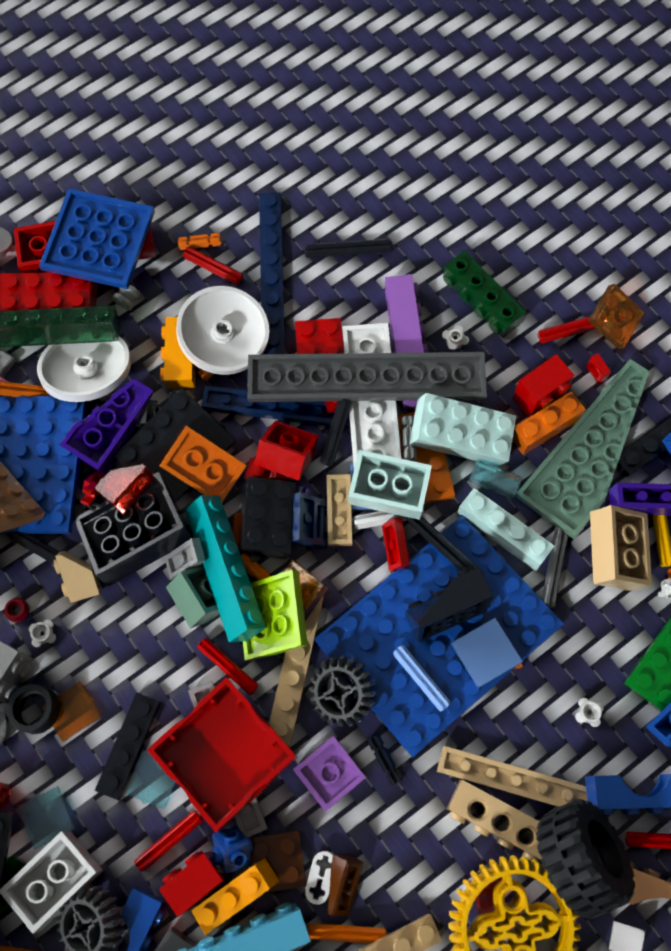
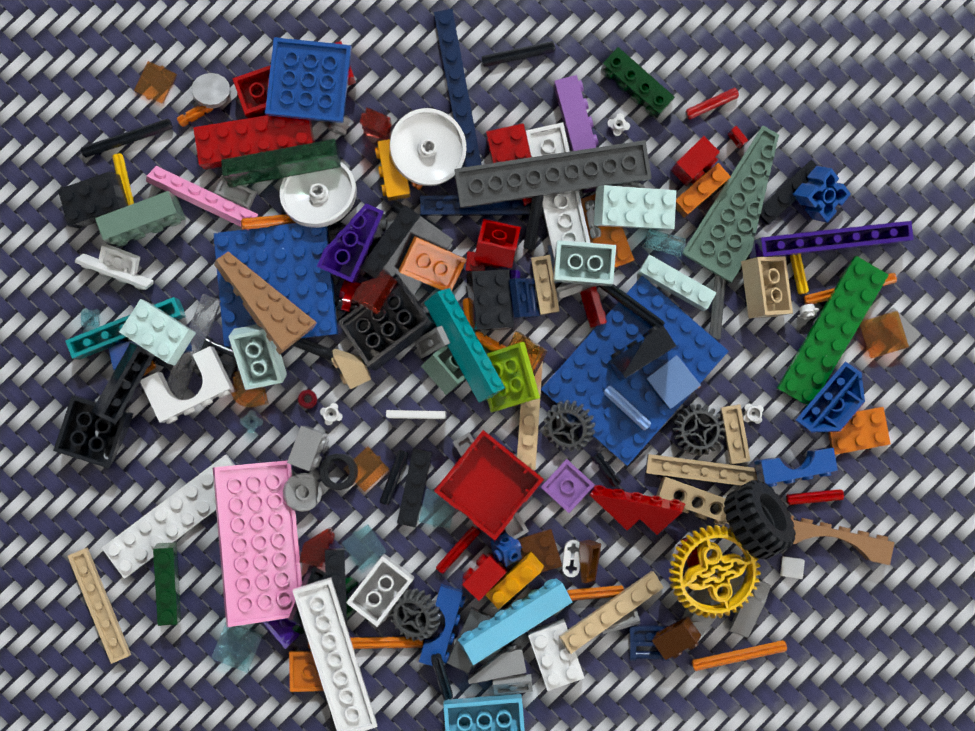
camera: 15 degrees left, 15 degrees up
orange axle [178,233,221,250] -> none
red axle [183,247,243,285] -> none
red axle [197,638,259,695] -> none
clear orange plate [588,284,644,349] -> none
none -> clear red slope [360,107,392,140]
none -> black axle [380,450,408,505]
none -> white tile [386,410,447,419]
none -> red slope [590,485,686,535]
none -> dark grey gear [673,404,725,456]
none -> tan plate [720,404,751,464]

